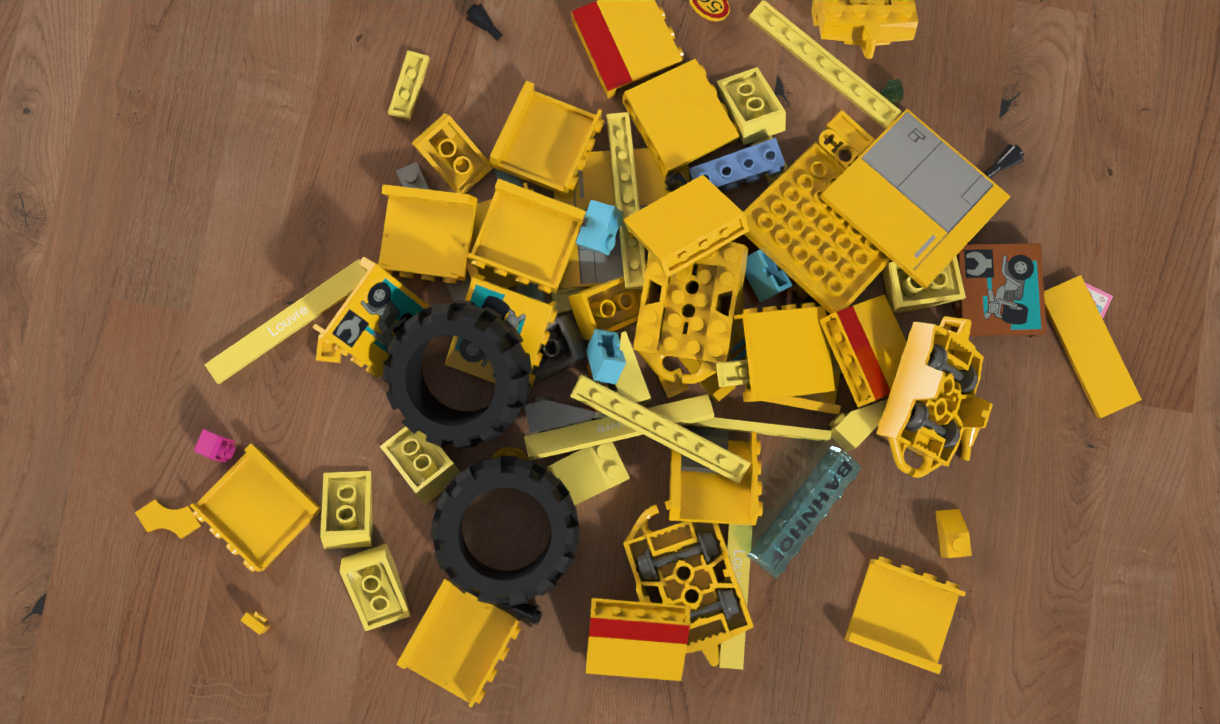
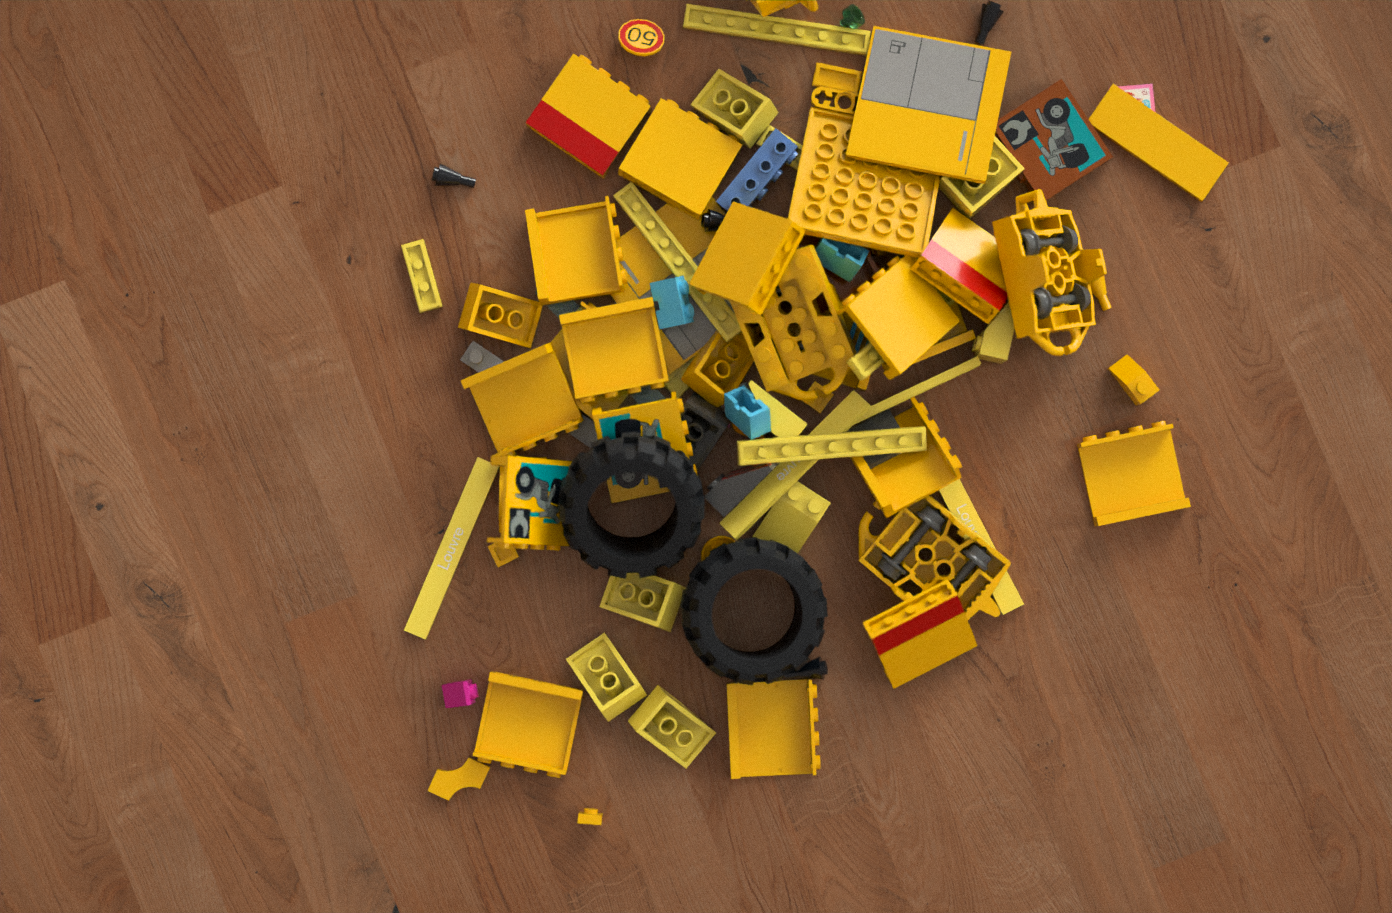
camera: 25 degrees left, 5 degrees up
clear light blue brick [747,446,862,579] -> none

